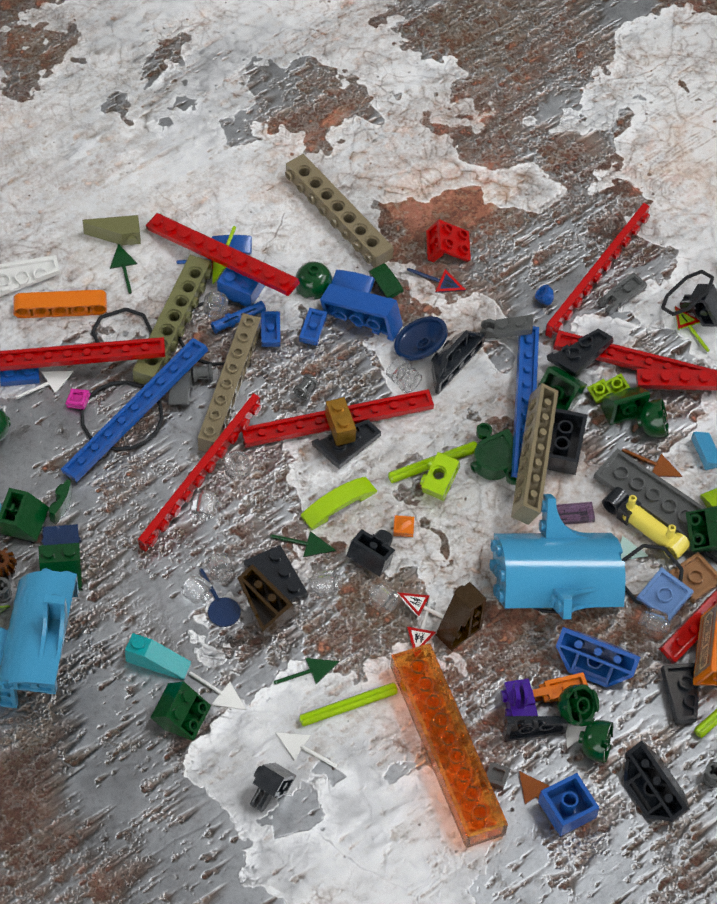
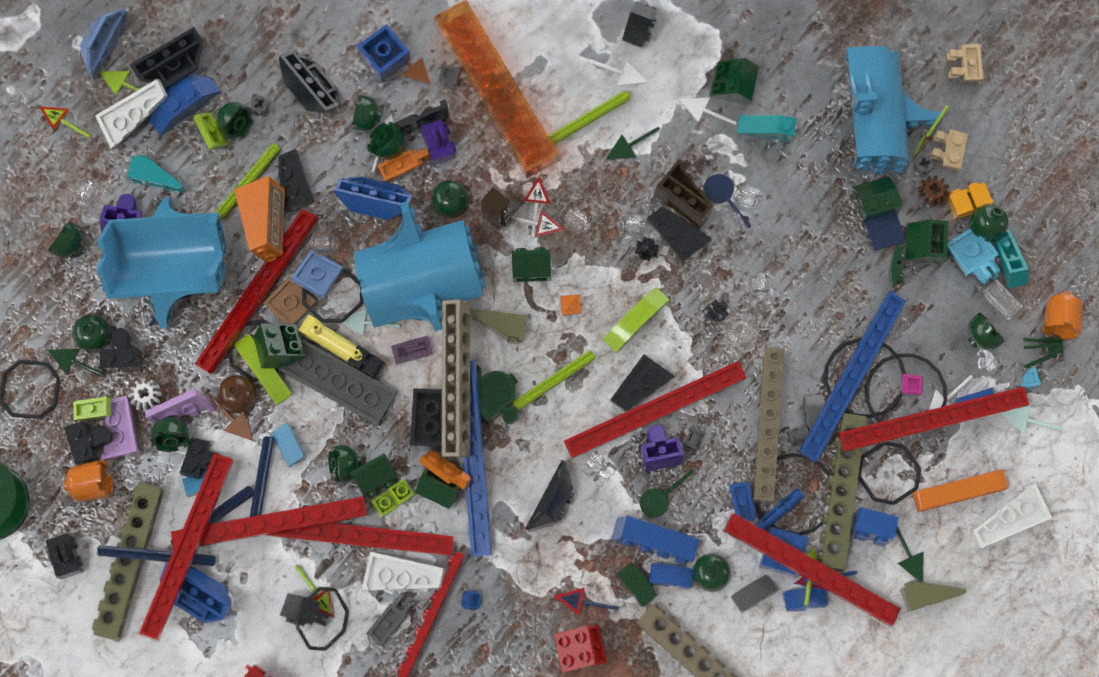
camera: 175 degrees right, 20 degrees up
red plate [138,393,261,552] -> none
clear head [203,291,228,319] -> none
dark green piece [270,531,336,557] -> none
blue plate [299,307,328,346] -> none
pearl gold brick [325,397,356,446] -> none
black brick [346,529,395,577] -> none
dark blue dish [394,316,448,361] -> none
lime brick [420,452,460,501] -> none
dark grey hinge [480,315,534,339] -> none
black wing [546,328,614,377] -> none
dark orange piece [622,448,683,477] -> none
none -> white wing [362,552,445,591]
none -> orange hinge [419,449,471,490]
none -> dark green cylinder [431,180,469,218]
none -> olive slope [470,308,526,344]
none -> dark green slope [512,247,551,283]
none -> black gear [635,237,659,261]
none -> dark green piece [639,470,694,518]
none -> dark purple brick [640,425,684,472]
none -> black gear [706,299,729,323]
none -> dark grey slope [731,575,777,613]
none -> blue brick [850,507,899,547]
none -> black piece [865,353,947,422]

